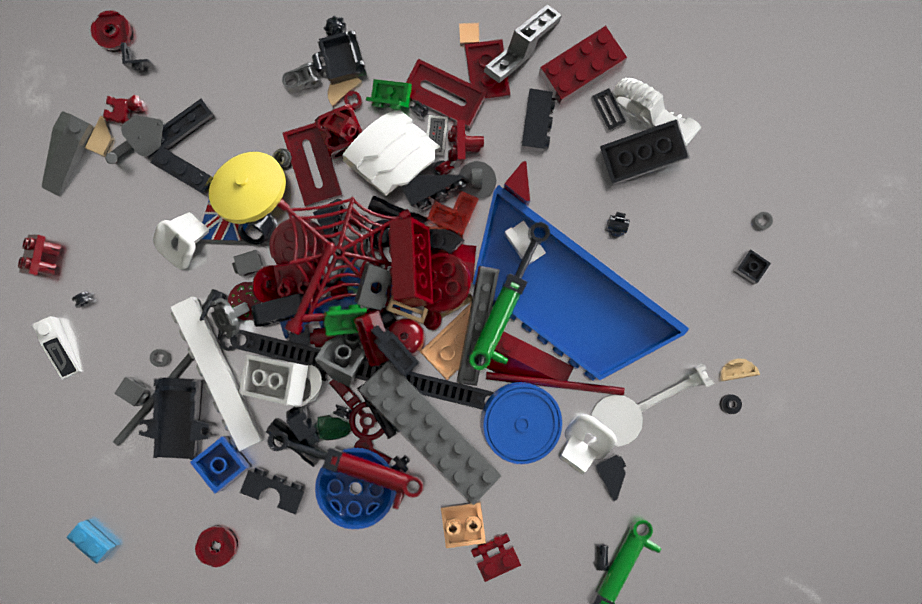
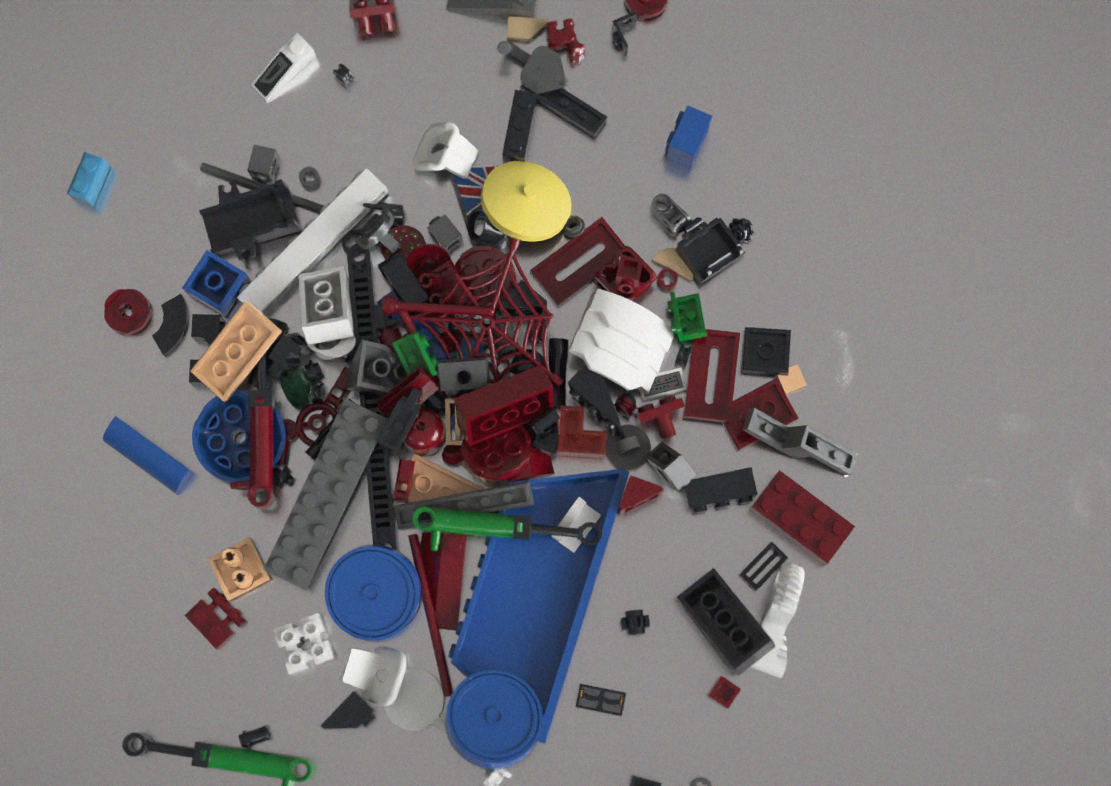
camera: 65 degrees right, 5 degrees down
none -> blue brick [103,416,194,495]
none -> black tile [152,294,188,356]
none -> light nougat tile [190,301,282,402]
none -> white brick [273,613,337,675]
none -> black plate [304,360,323,382]
none -> dark red bar [393,459,415,503]
none -> blue brick [445,670,543,769]
none -> black pin [530,407,560,435]
none -> tile [576,684,626,716]
none -> dark grey brick [645,442,696,490]
none -> blue brick [665,105,713,169]
none -> dark red plate [708,676,741,709]
none -> black tile [742,327,791,376]

